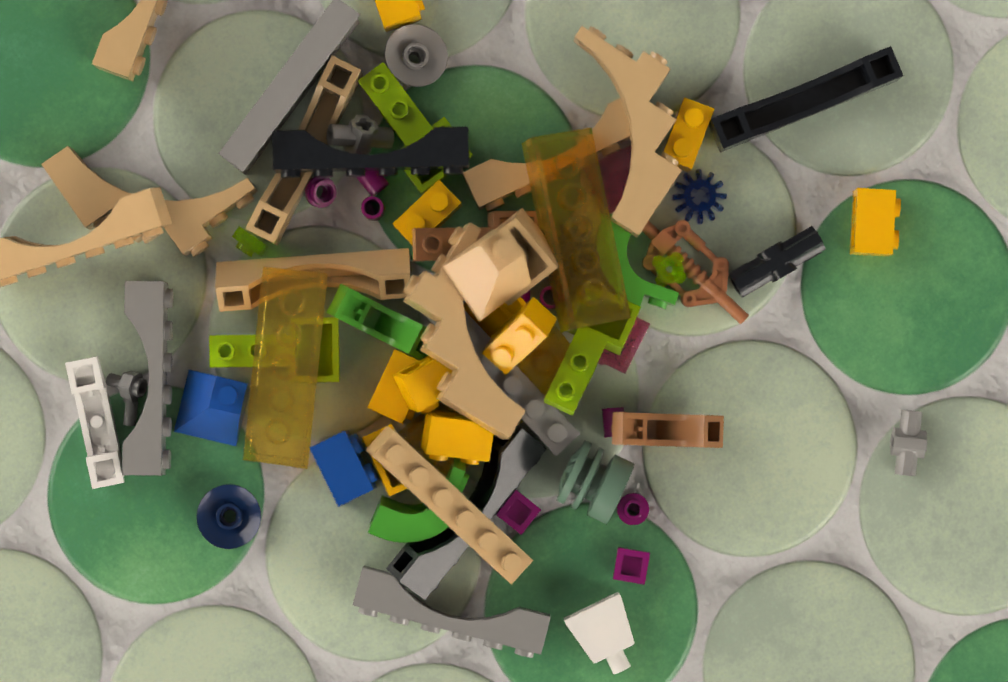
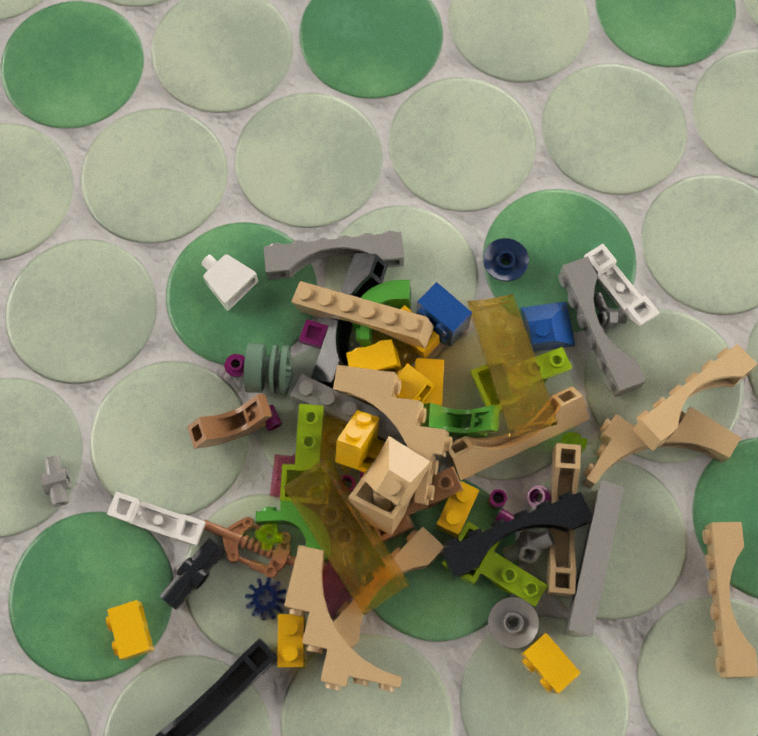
camera: 160 degrees right, 15 degrees down
magenta plate [612,547,650,585] -> none
none -> white slope [107,492,206,546]

